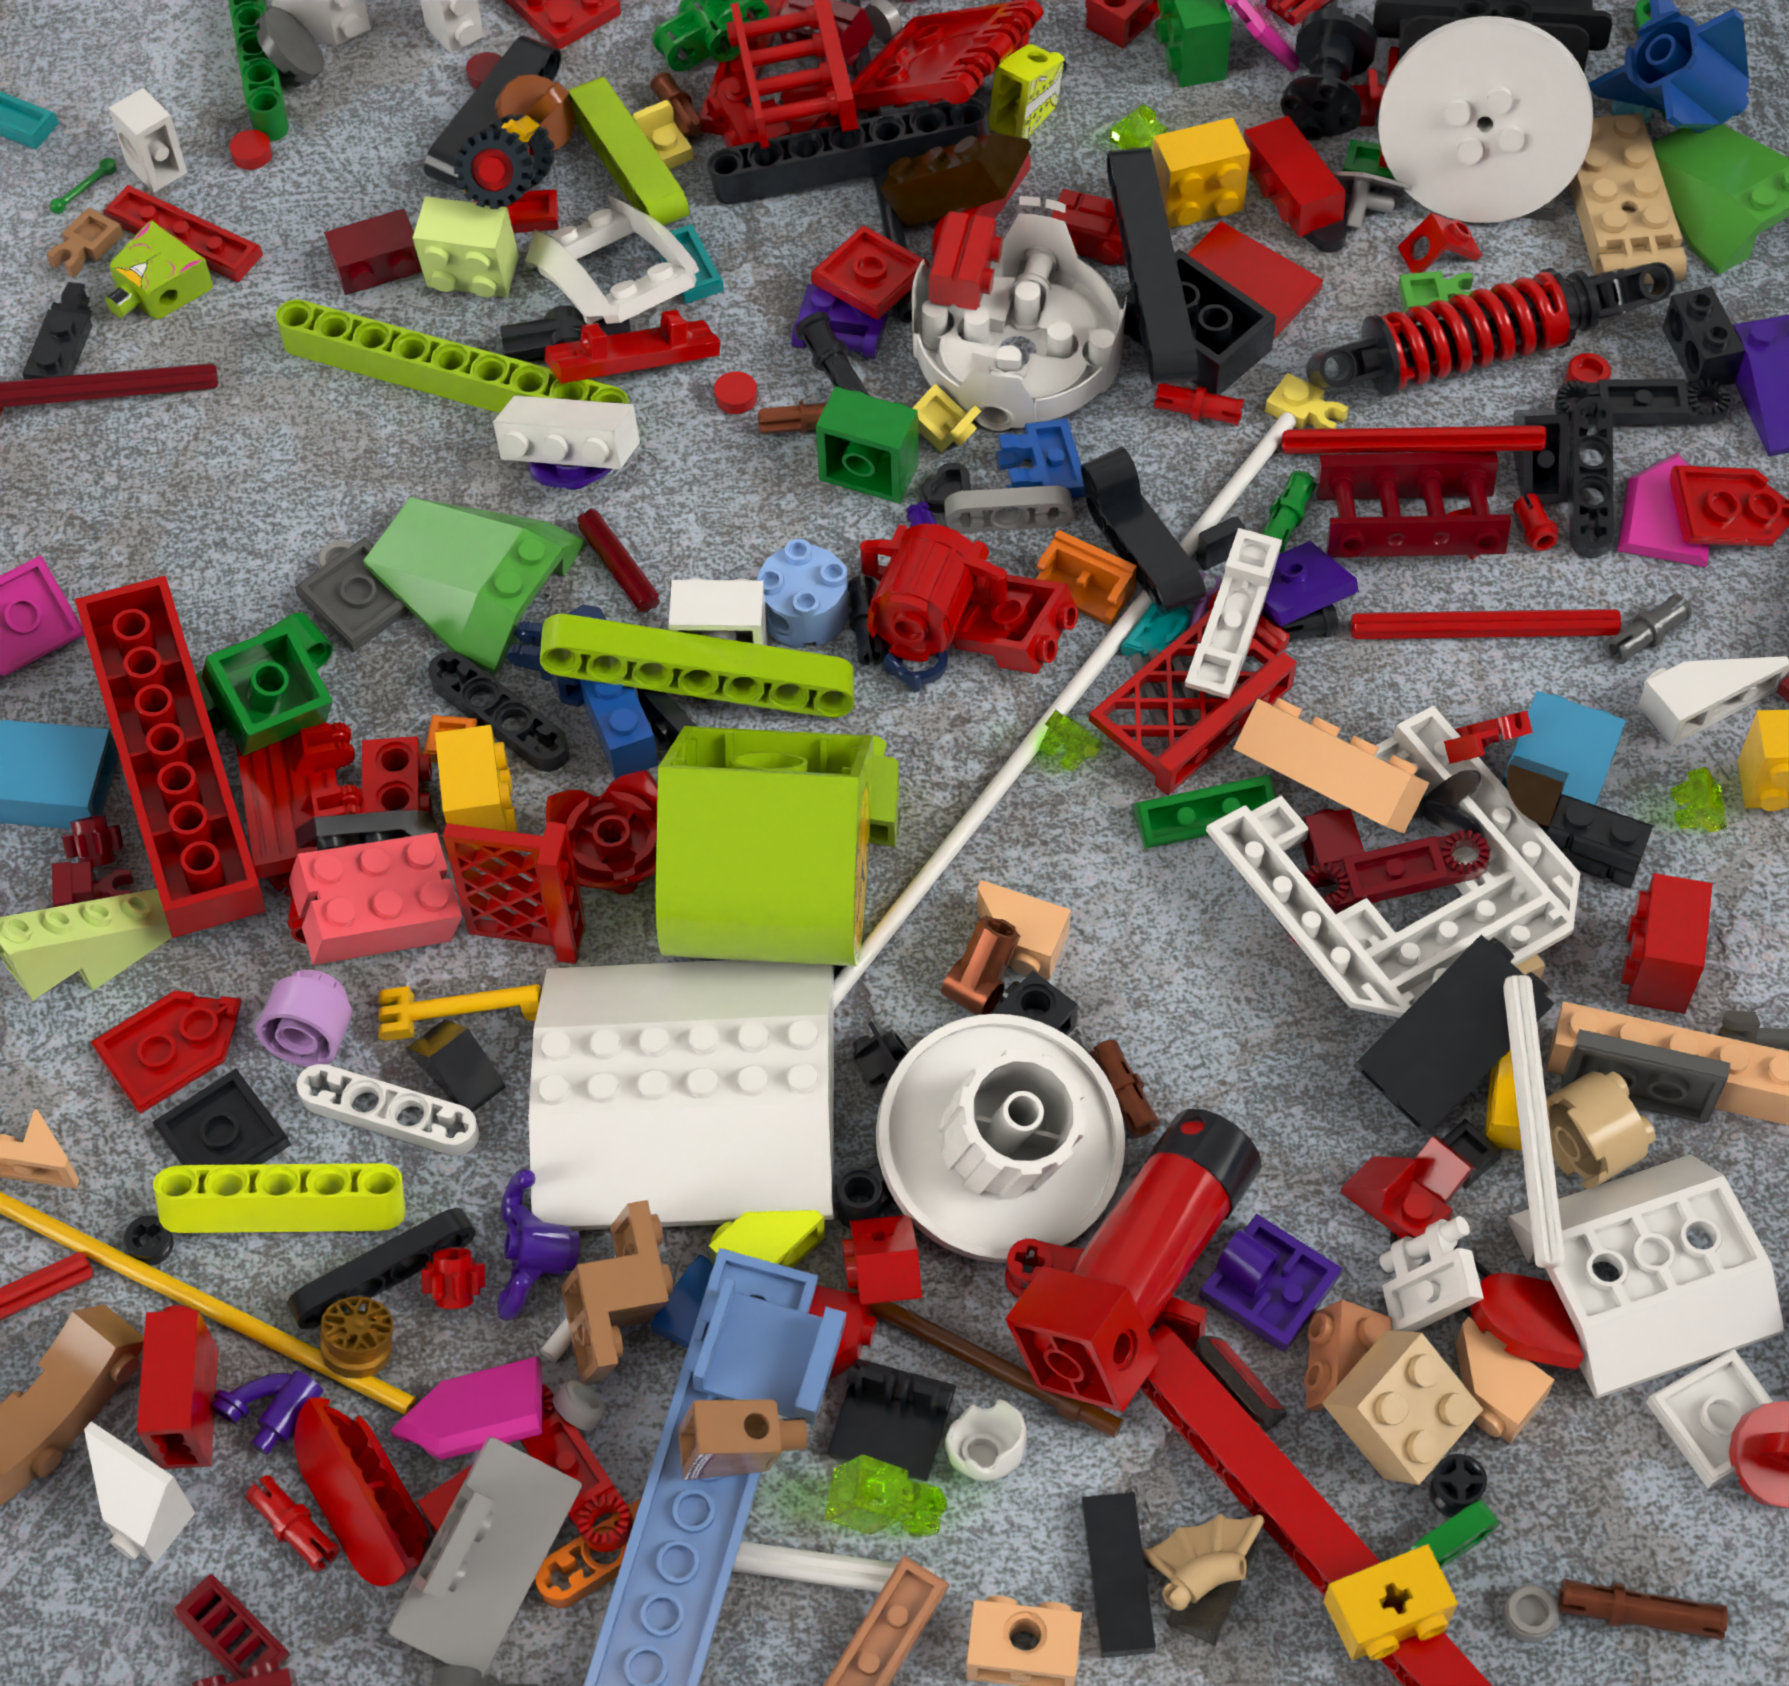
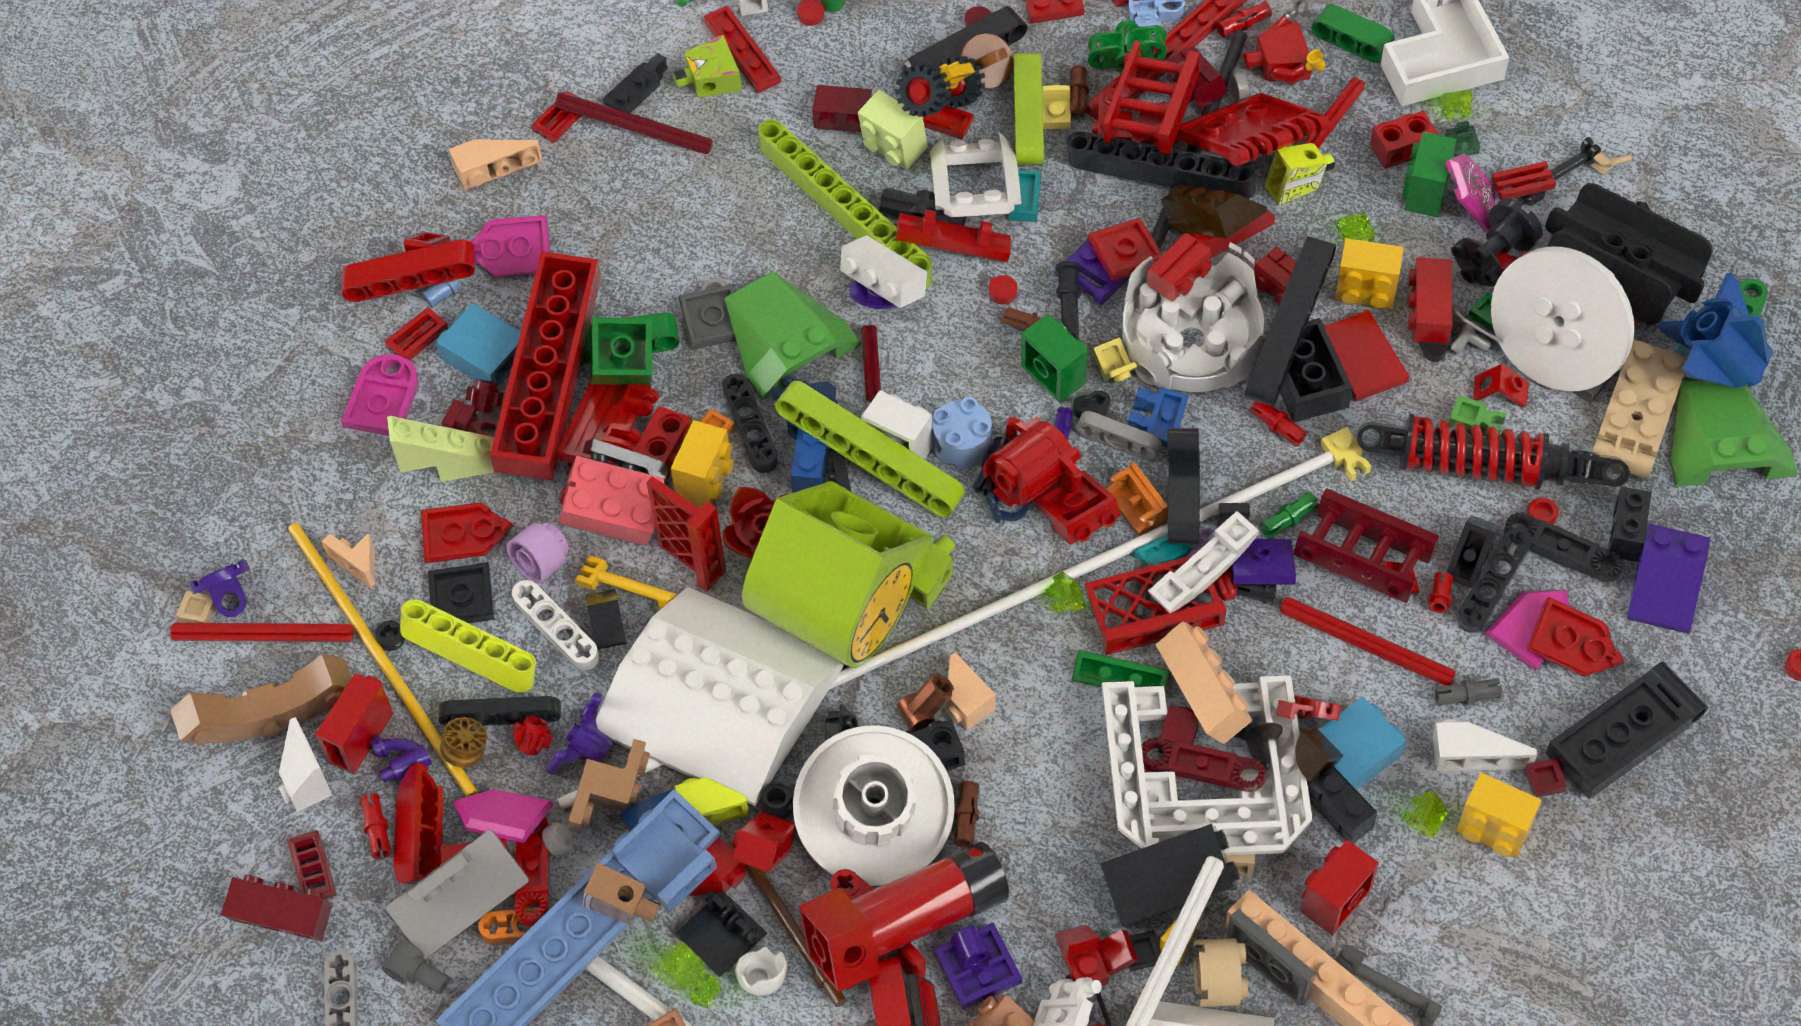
camera: 30 degrees right, 0 degrees up
medium nougat plate [46,207,123,278] -> none
red axle [1282,425,1546,454] -> none

